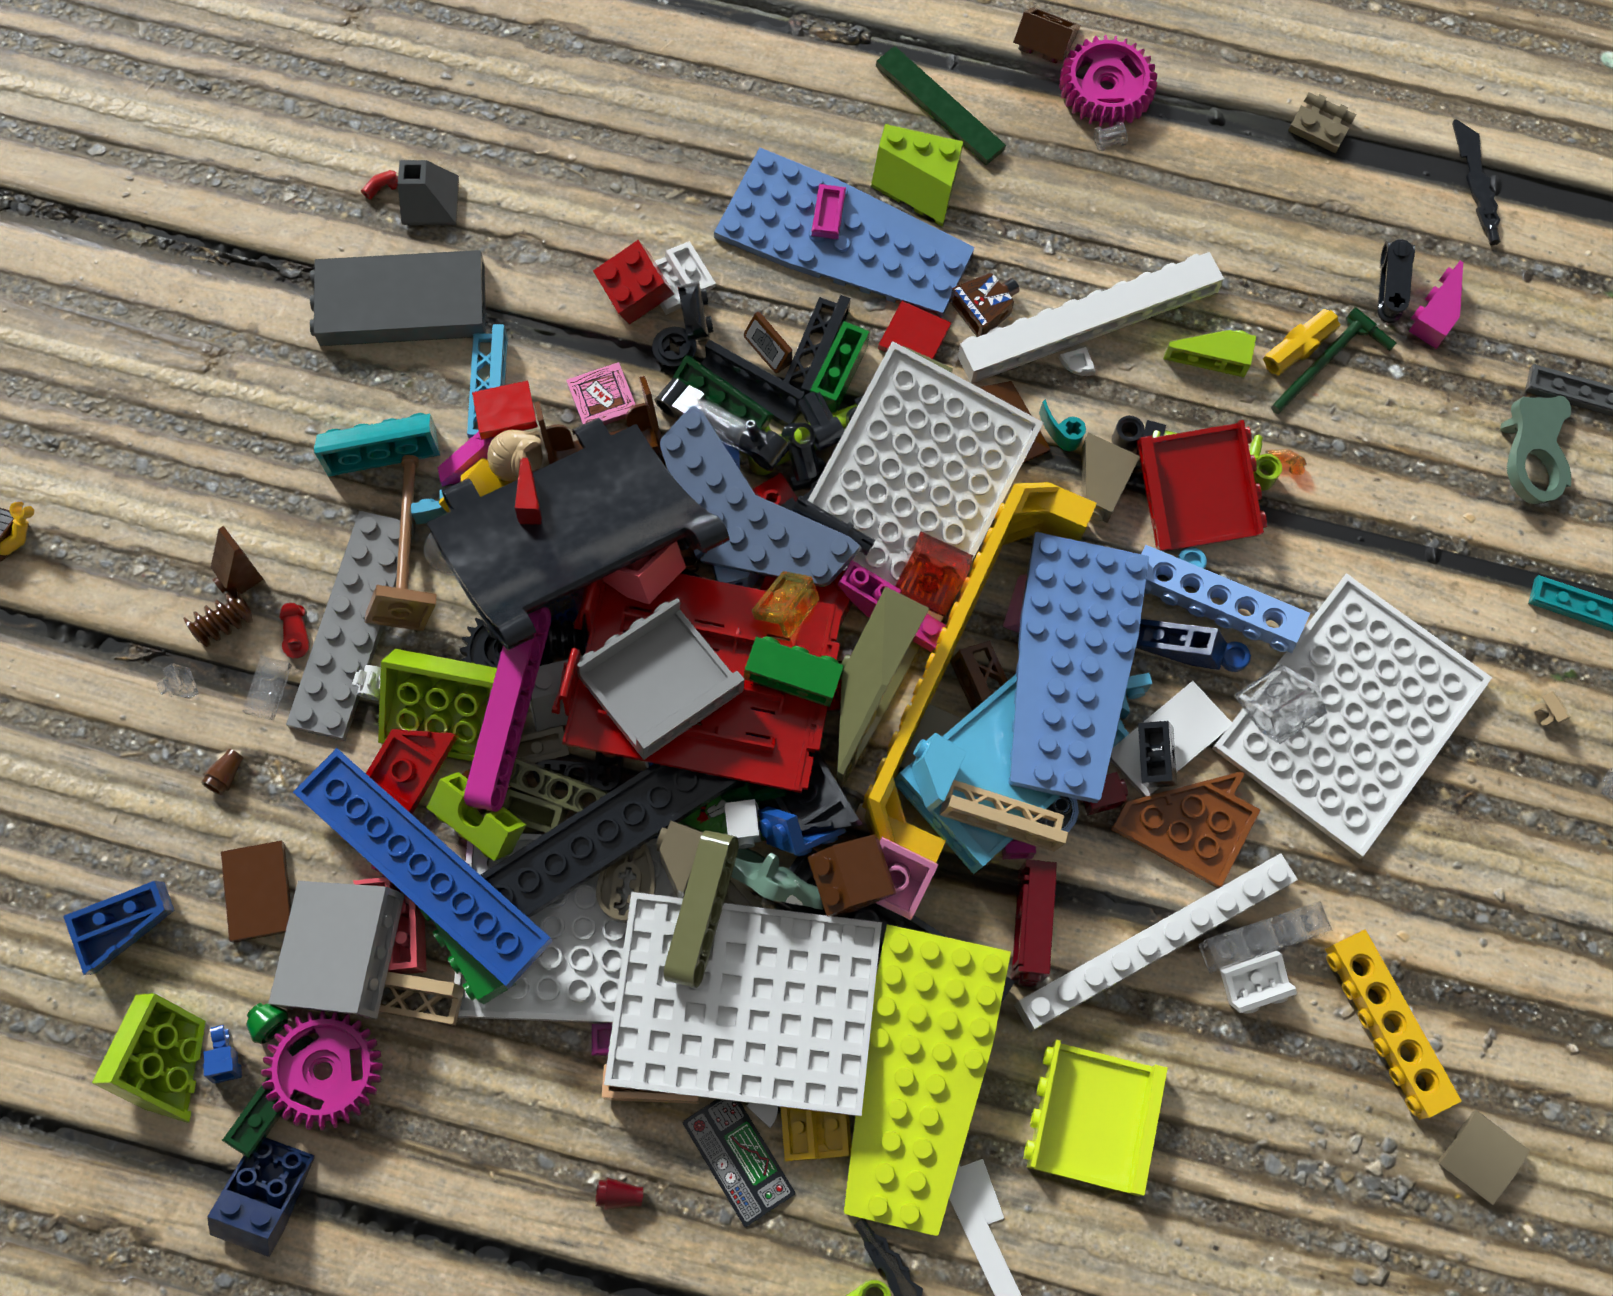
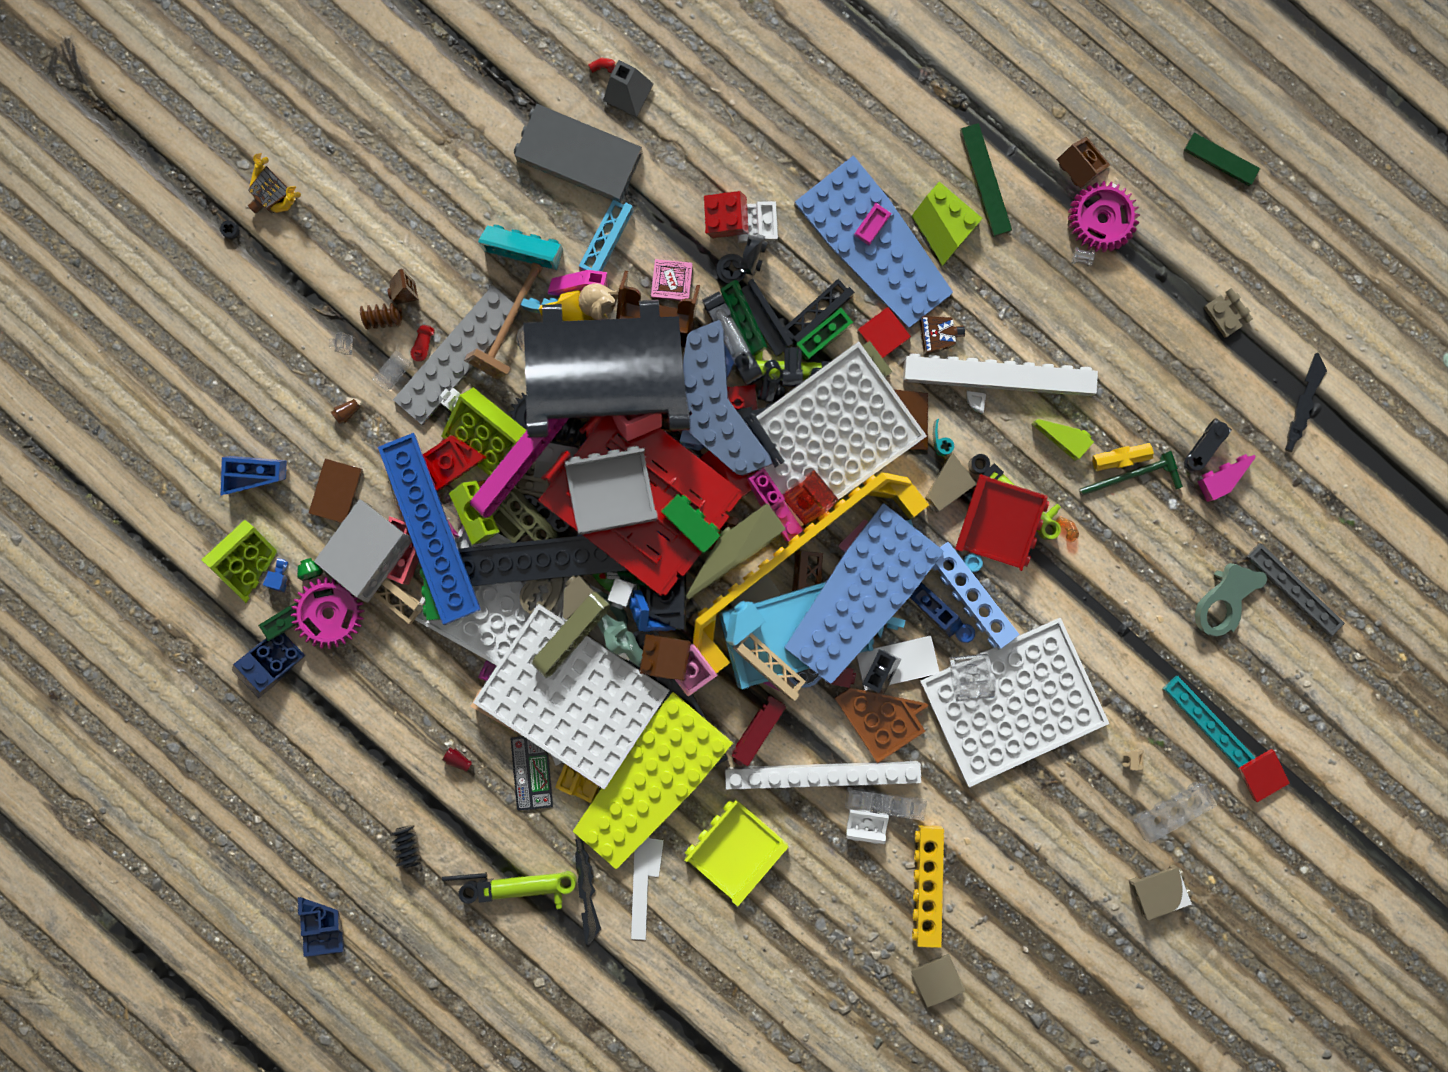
camera: 30 degrees right, 15 degrees up
red tile [472,380,538,440] -> none
red slope [515,457,542,524] -> none
slope [744,312,793,374] -> none
clear yellow bracket [751,571,819,637] -> none

